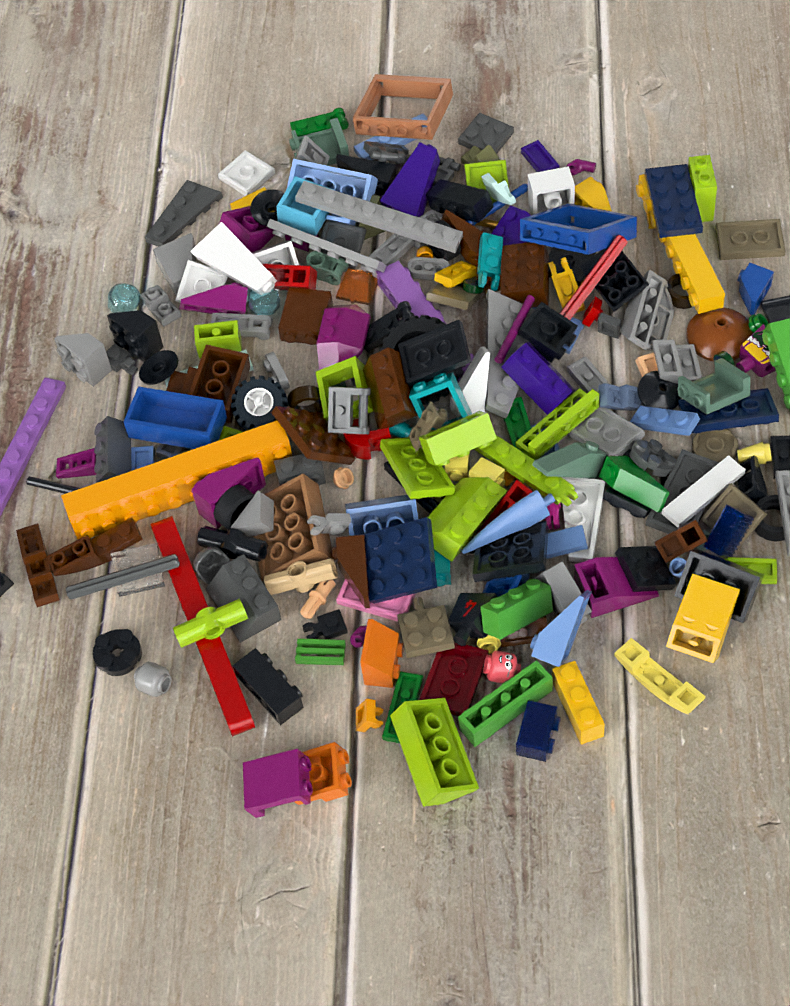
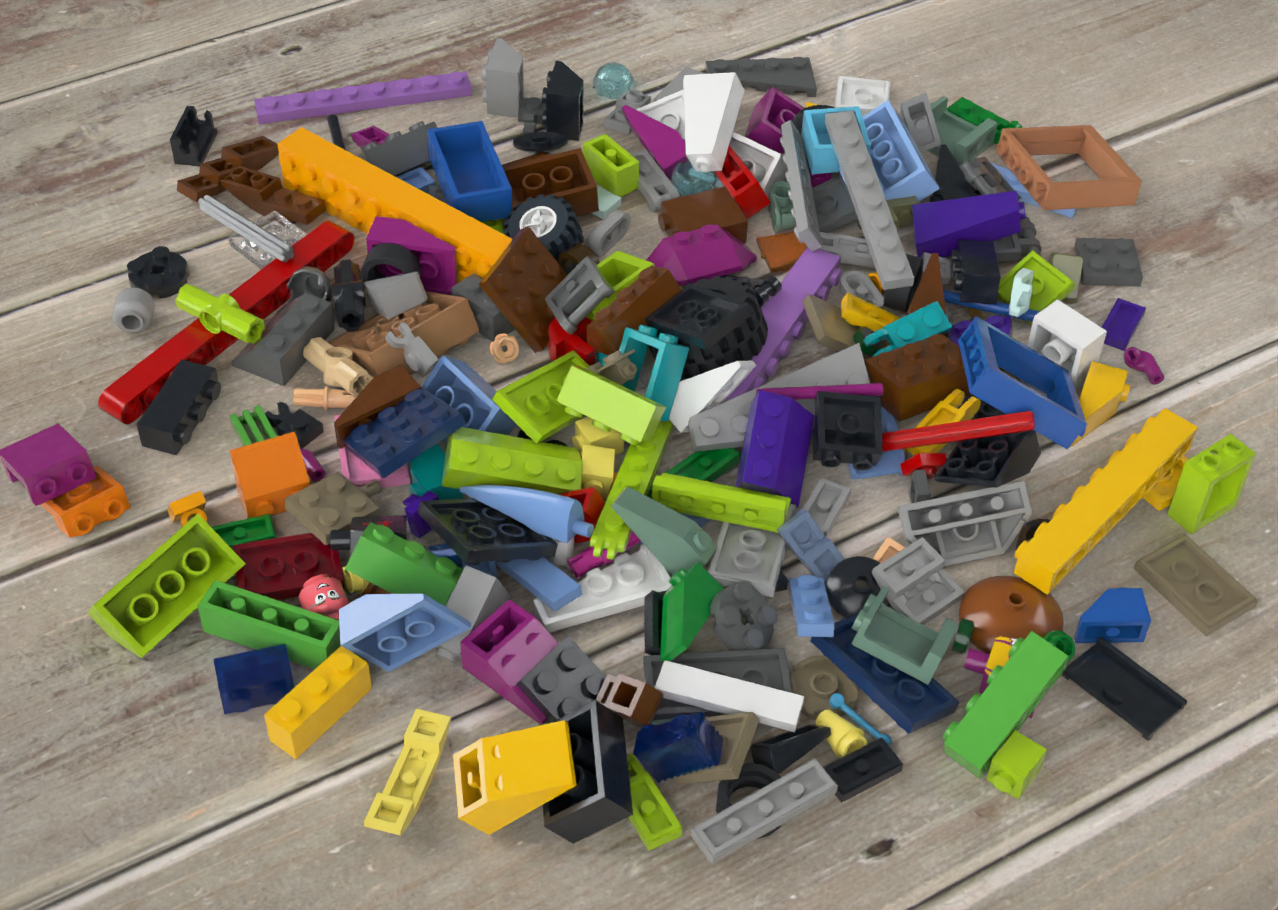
camera: 50 degrees right, 10 degrees down
dark blue plate [645,164,703,238] -> none
none -> dark purple tile [402,491,439,539]
none -> dark azure hinge [829,693,892,746]

